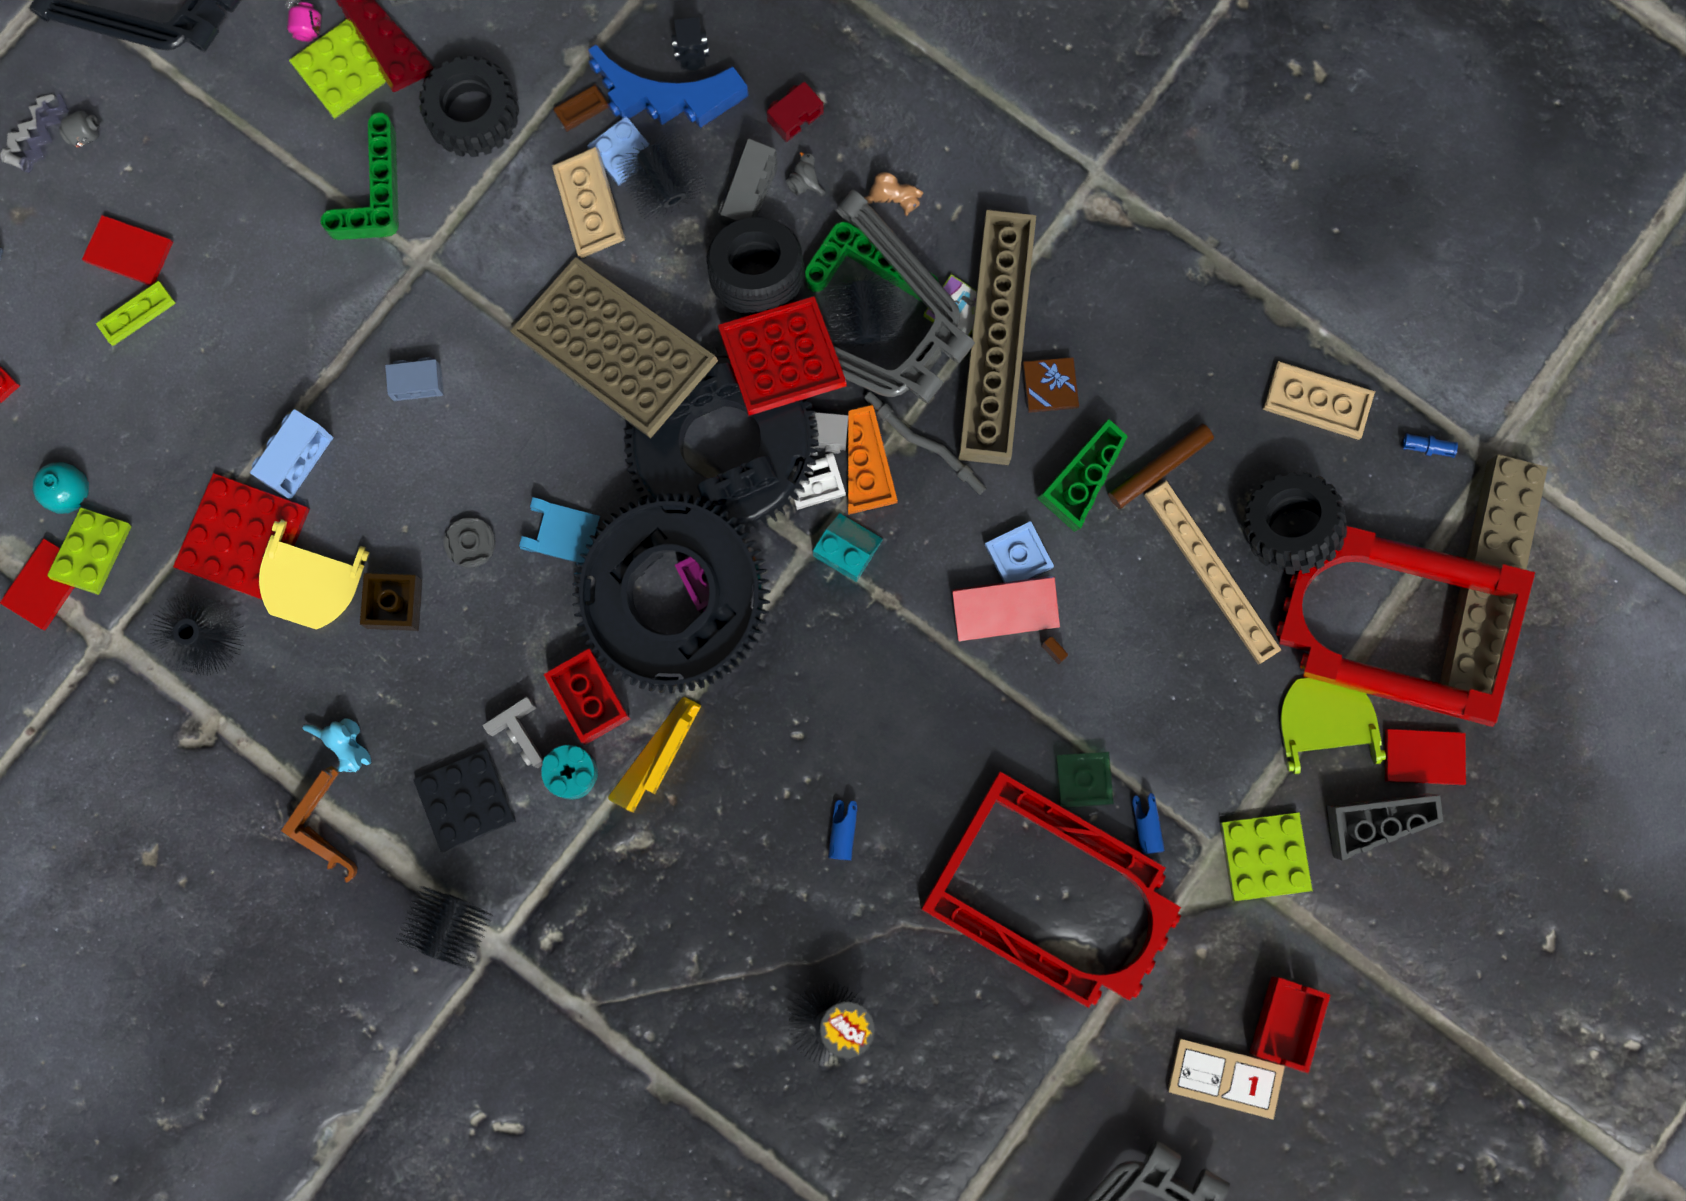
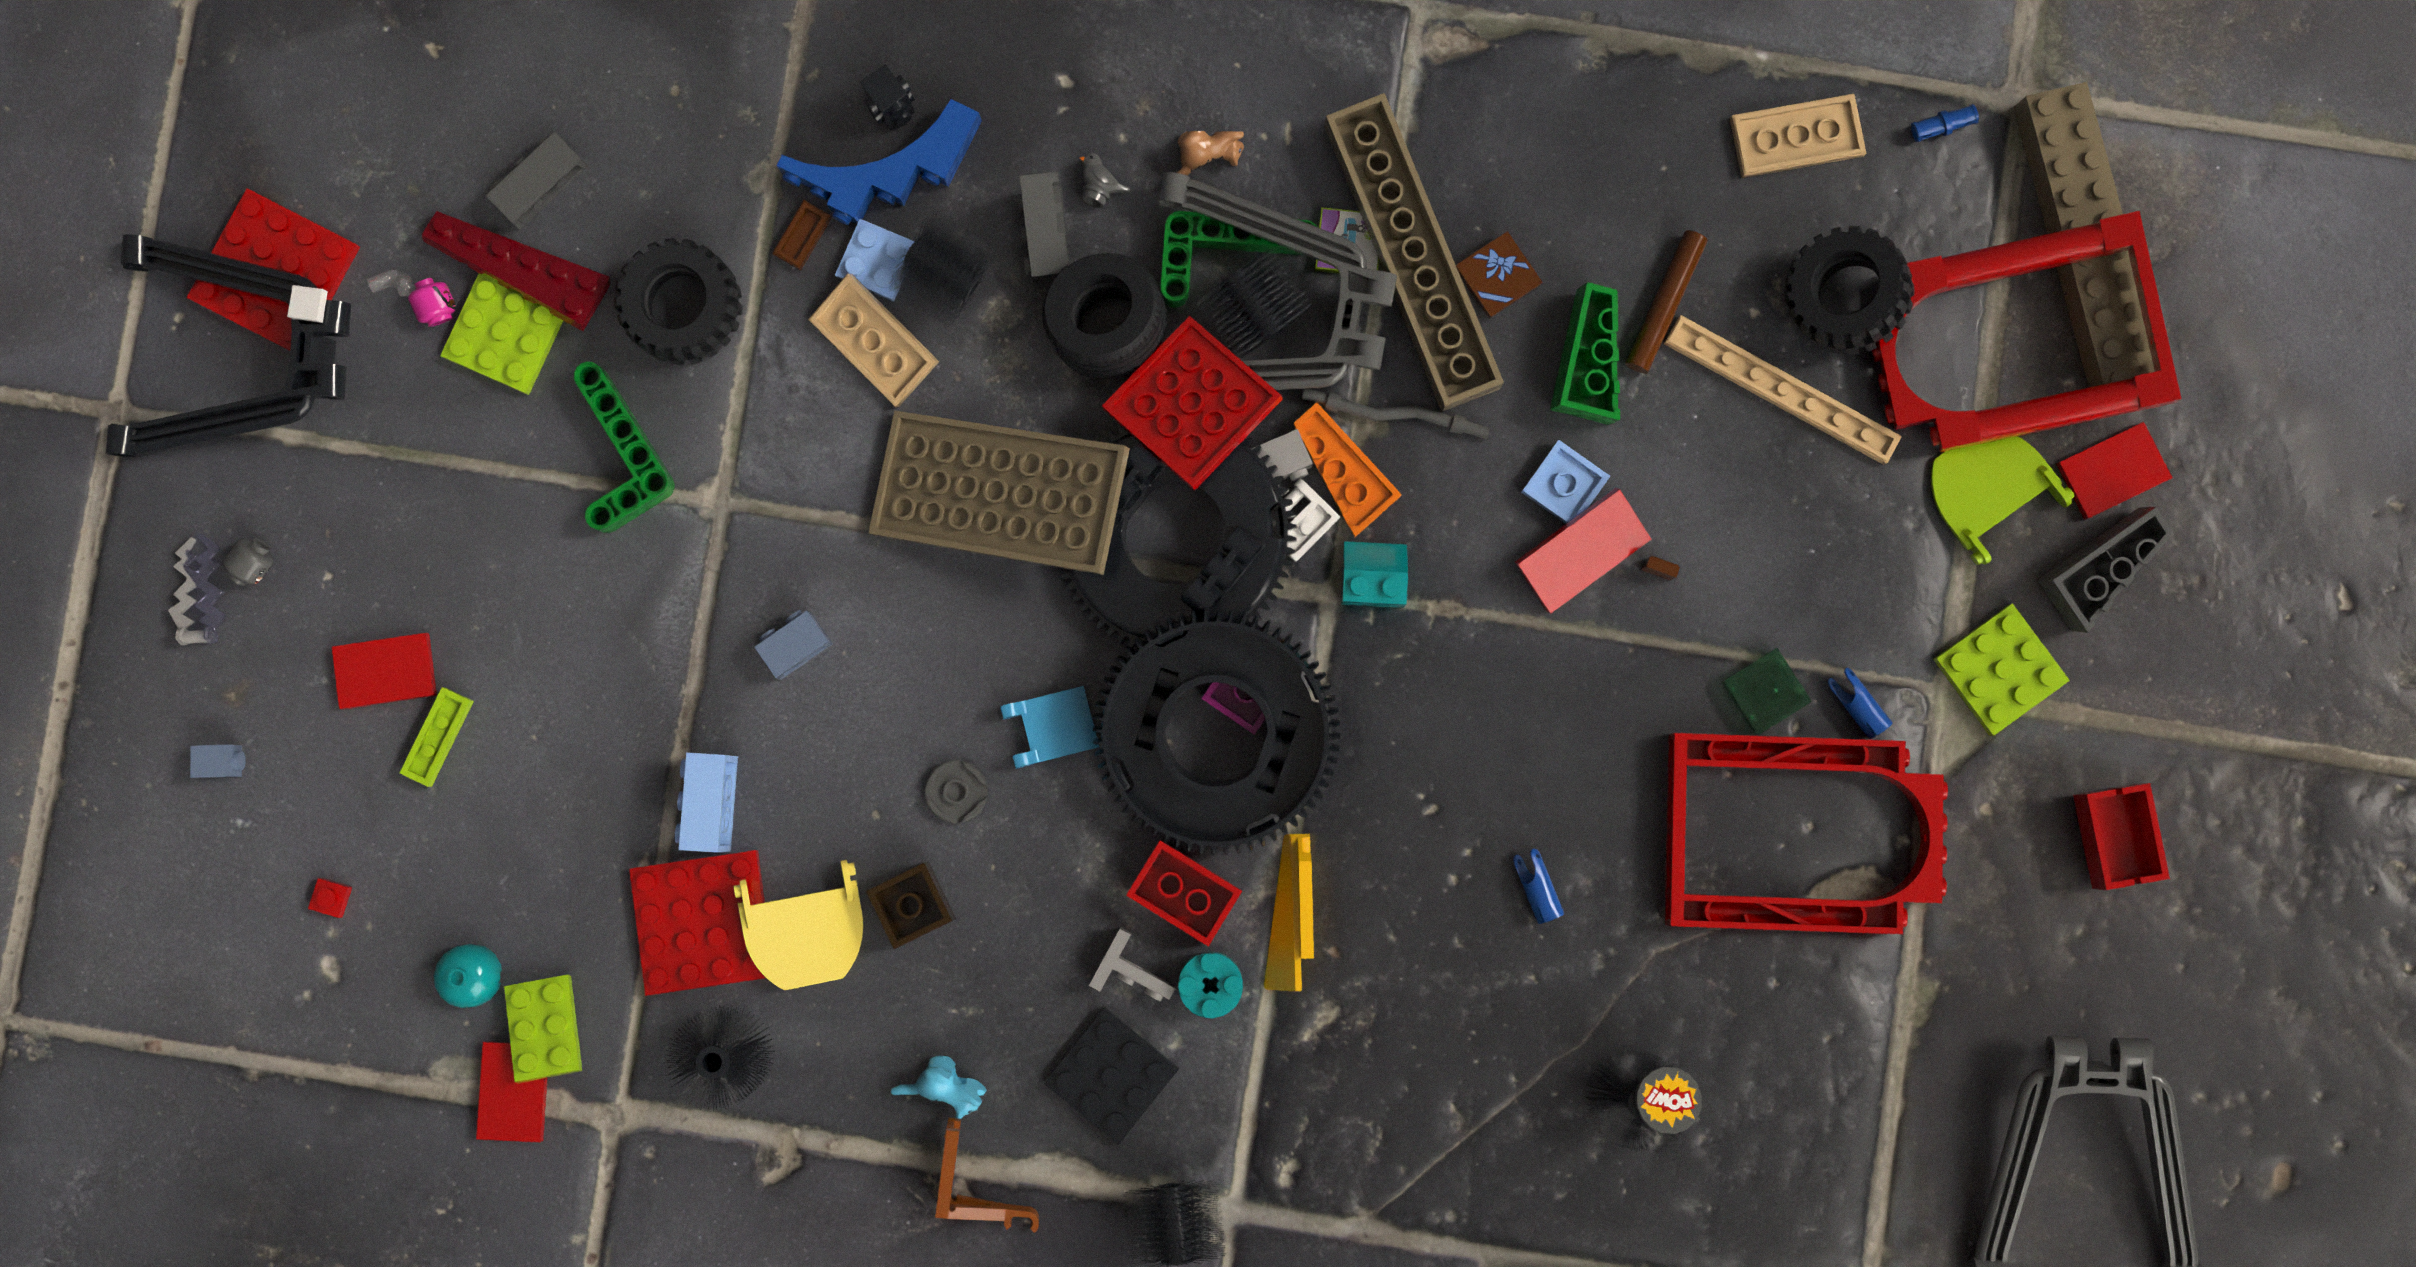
camera: 25 degrees left, 5 degrees up
dark red brick [767,81,824,143] -> none
tile [1167,1039,1285,1120] -> none

